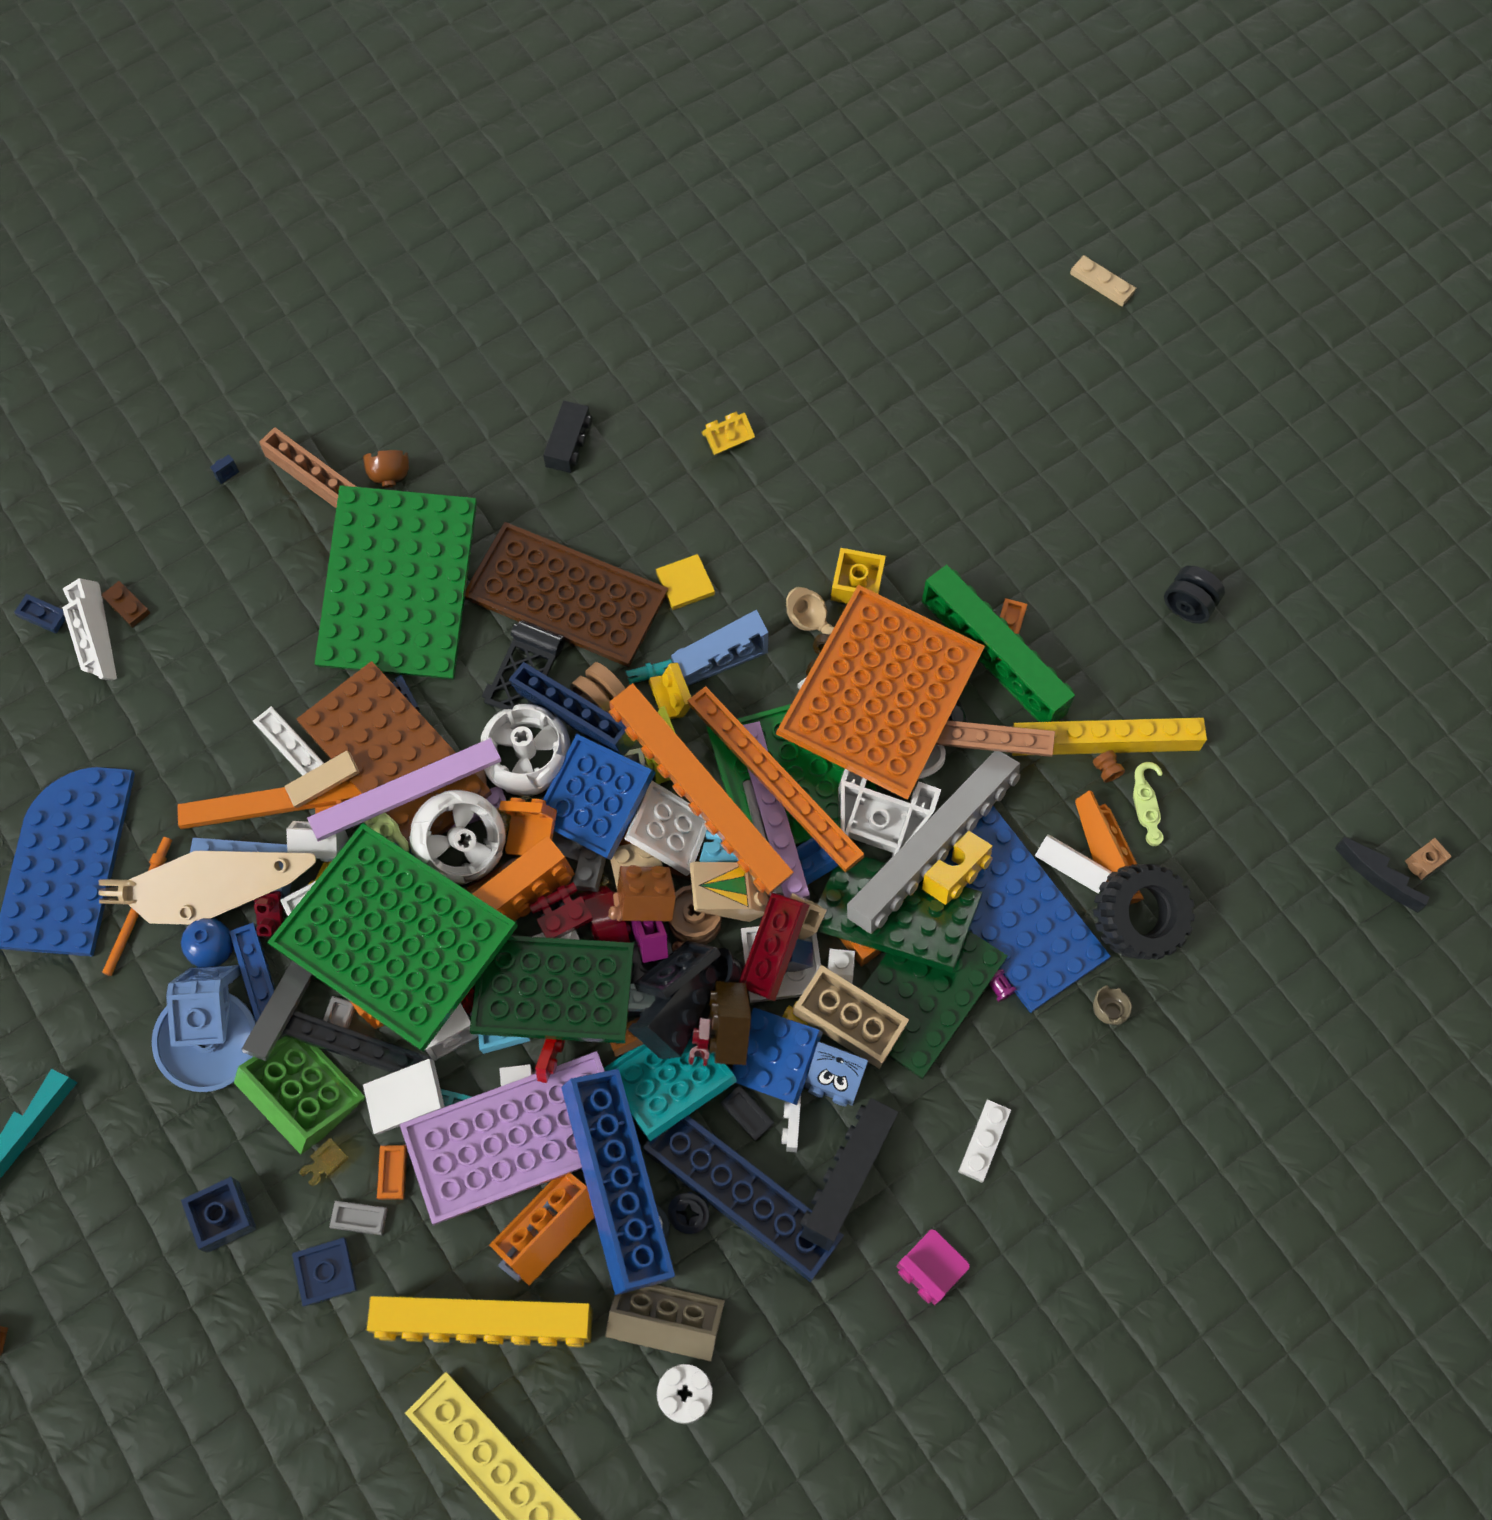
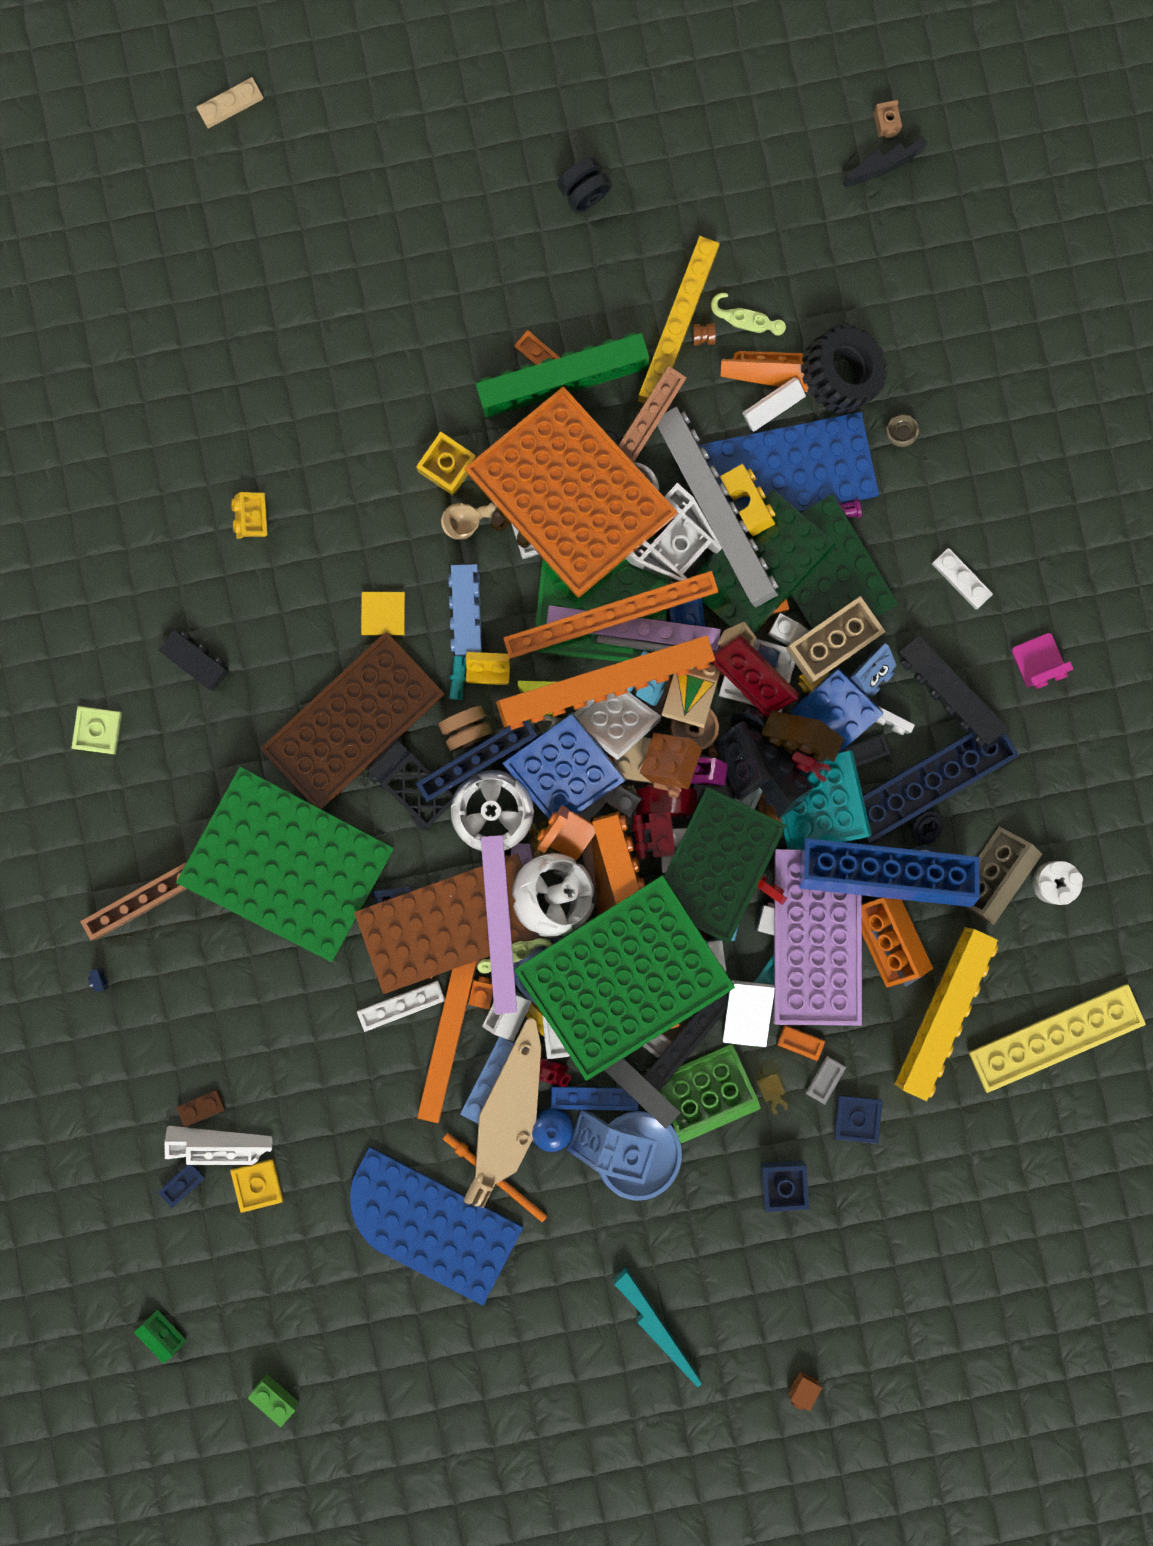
camera: 70 degrees left, 20 degrees up
tan tile [284,751,360,808] -> none
dark orange cylinder [363,450,409,488] -> none
none -> yellowish green tile [72,706,122,755]
none -> yellow tile [230,1158,284,1213]

